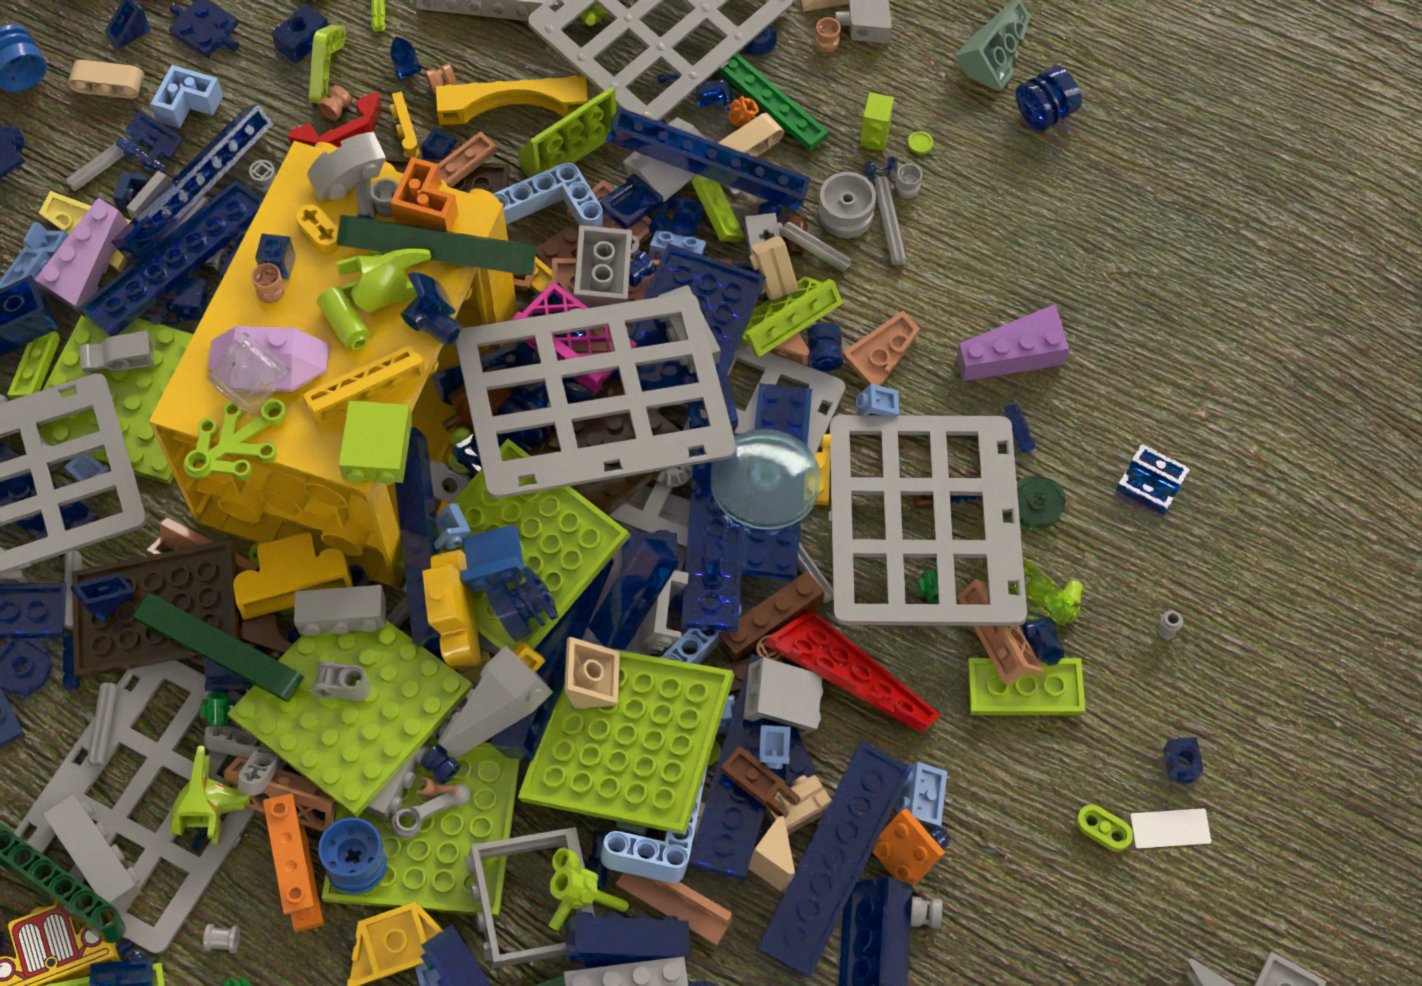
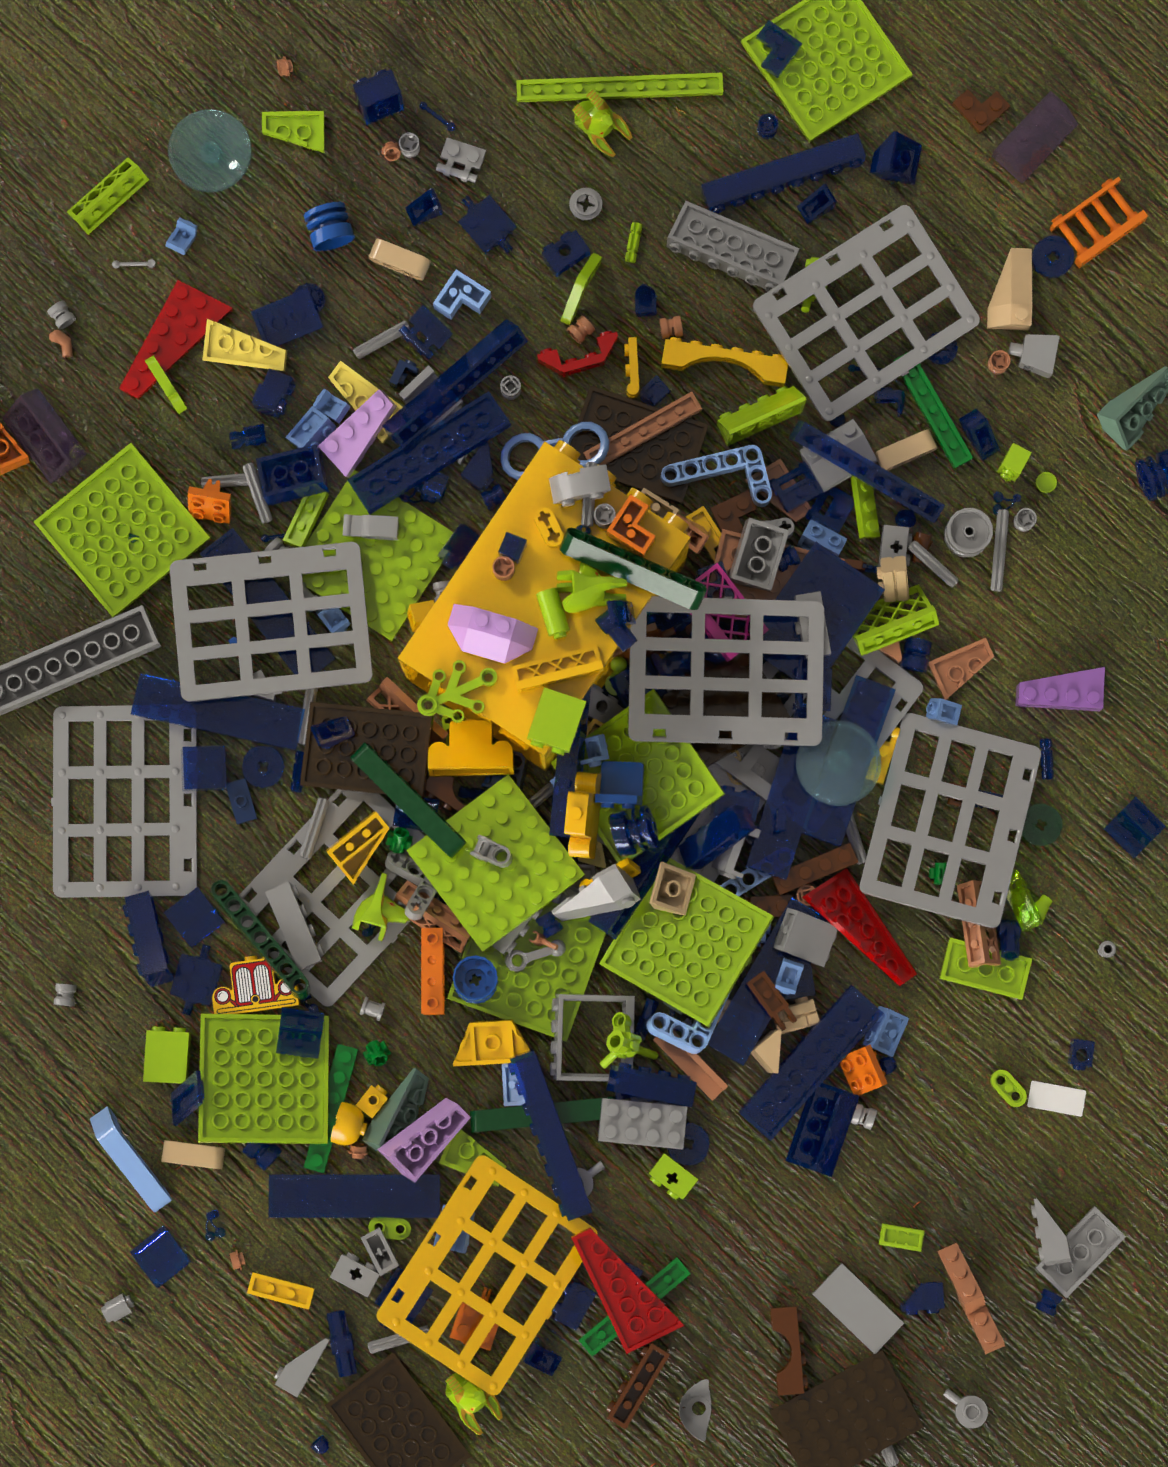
camera: 15 degrees right, 20 degrees up
clear slope [207,332,292,417] -> none
light grey brick [294,585,386,636] -> none
orange gear [728,96,759,127] -> none
none -> yellow wedge [326,811,390,885]
none -> clear blue slope [959,409,1000,461]

